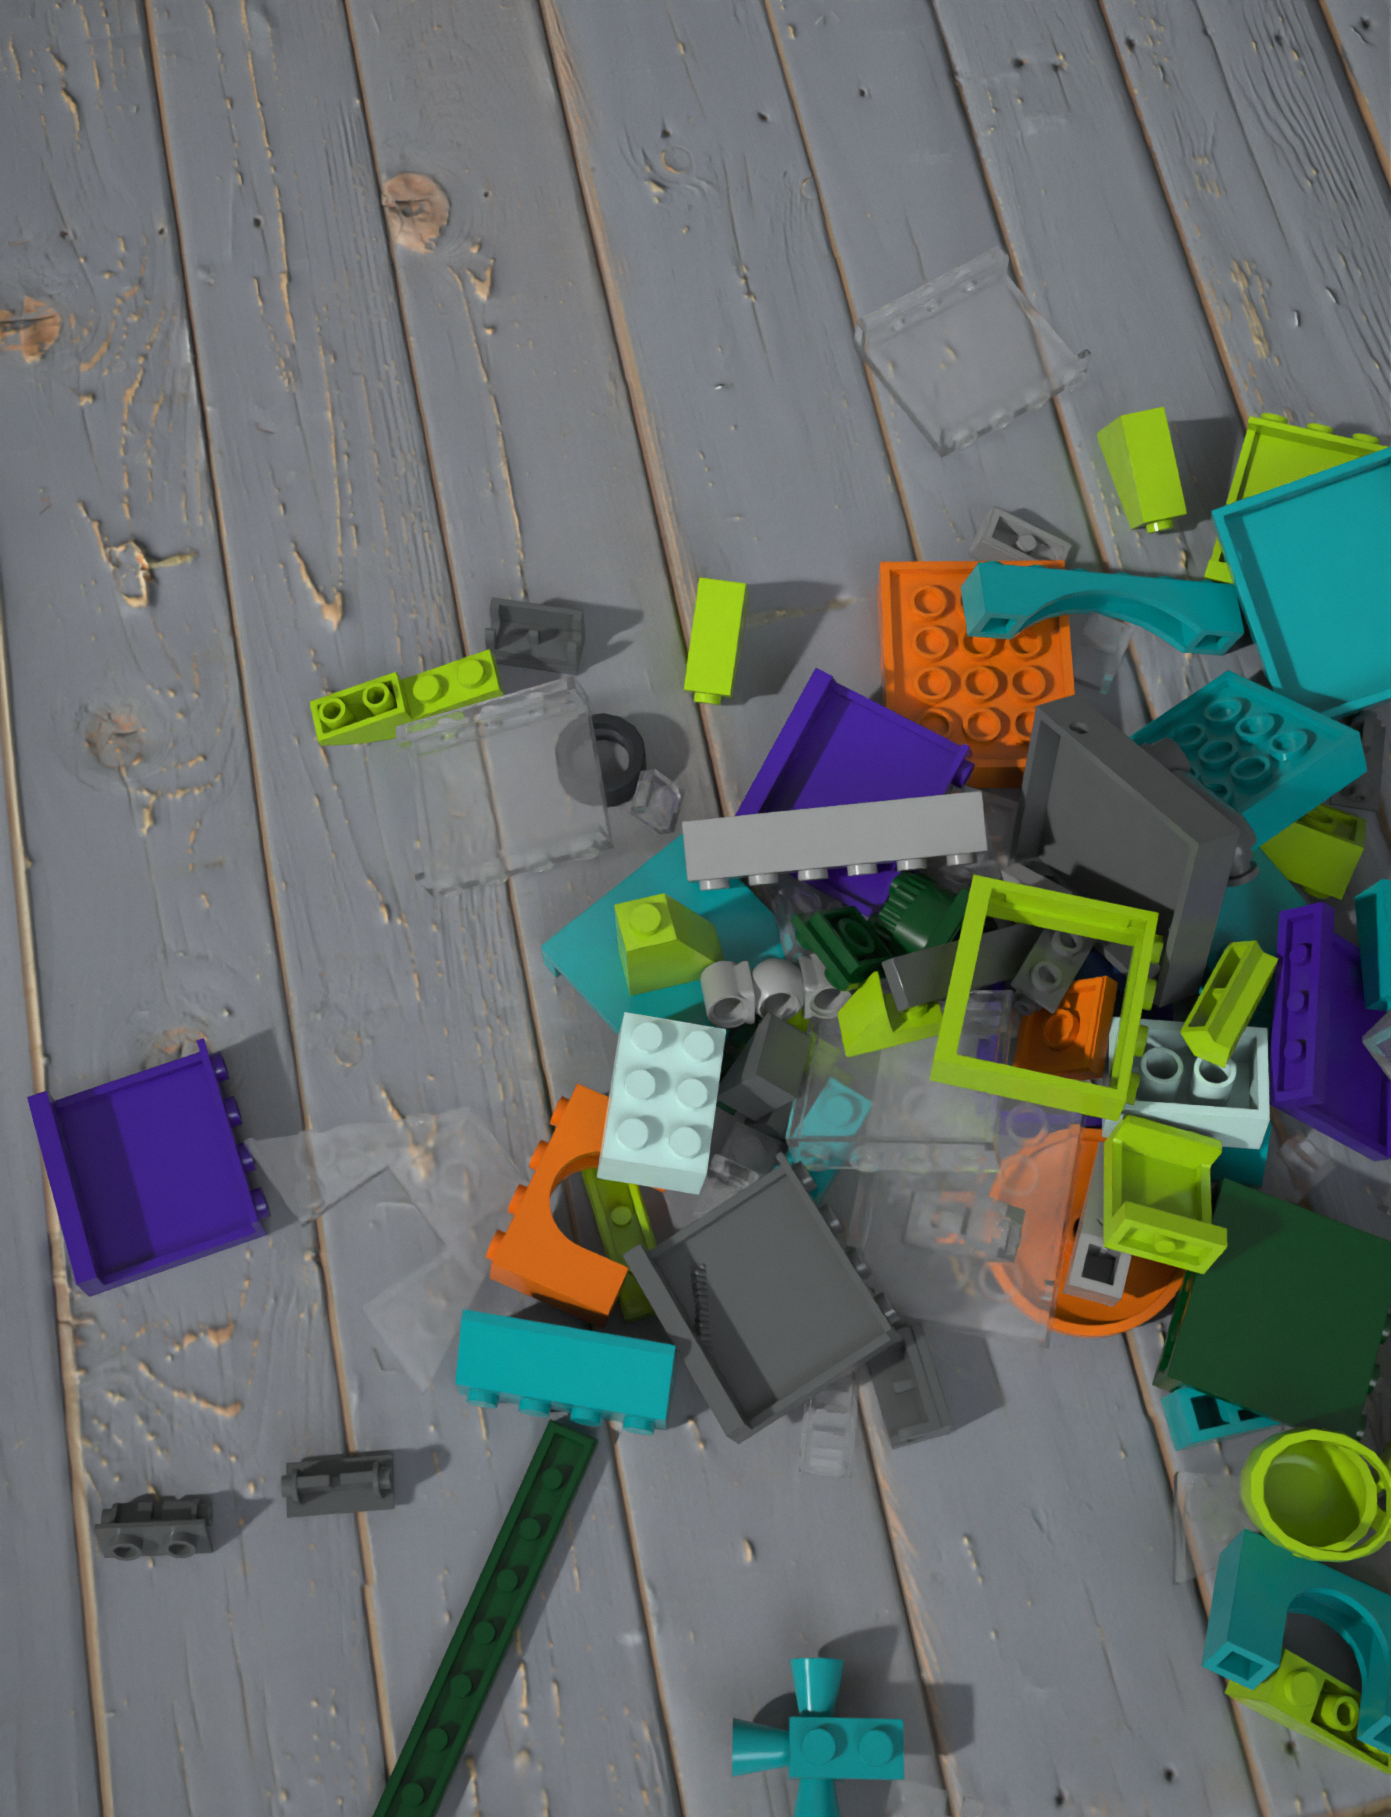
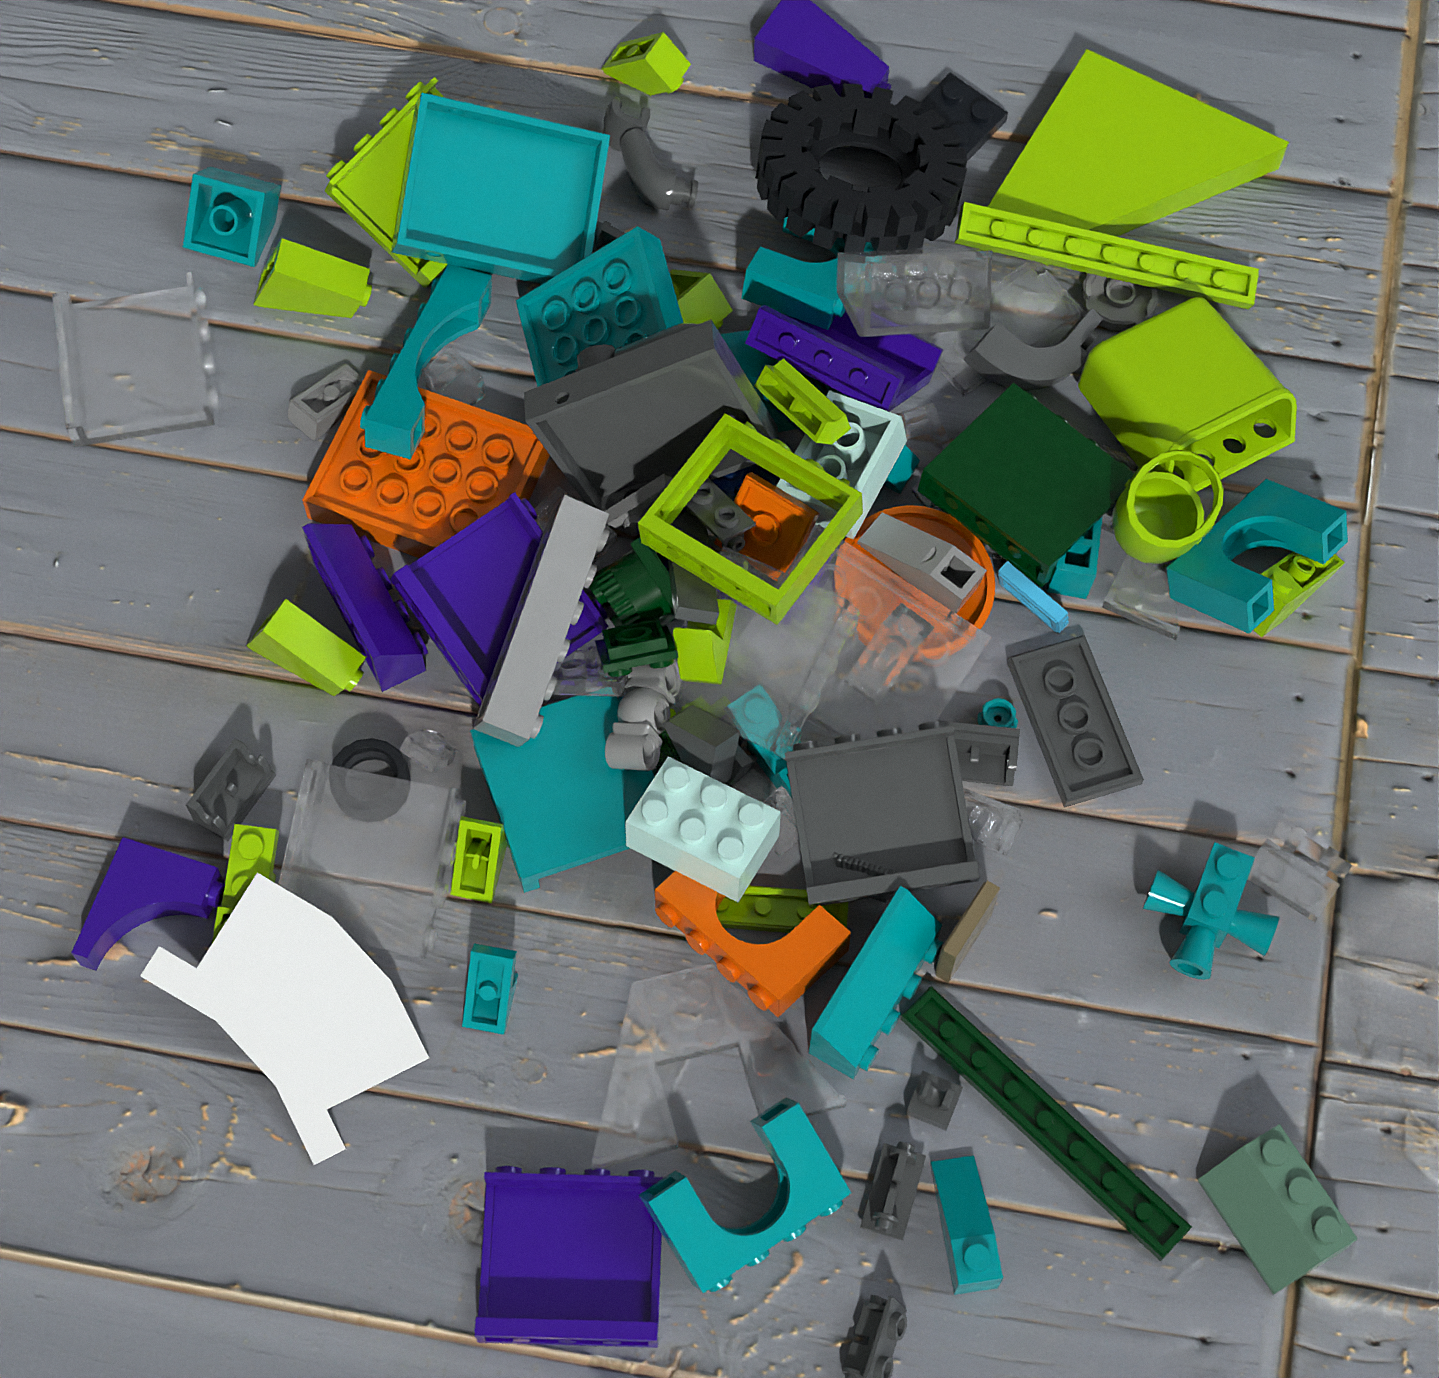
camera: 70 degrees left, 0 degrees up
lime slope [614,893,725,996] -> none
lime panel [1103,1115,1228,1274] -> none
none -> dark purple arch [71,837,225,971]
none -> white sticker [140,873,429,1165]
none -> teal slope [183,166,281,267]
none -> dark purple slope [302,523,428,692]
none -> lime slope [450,816,507,903]
none -> teal slope [462,943,518,1035]
none -> teal arch [639,1097,852,1293]
none -> dark grey tile [906,1071,963,1131]
none -> teal slope [930,1155,1003,1295]
none -> dark tan tile [935,880,1000,983]
none -> teal plate [977,698,1018,728]
none -> medium azure tile [998,561,1069,633]
none -> dark grey tile [1007,635,1144,808]

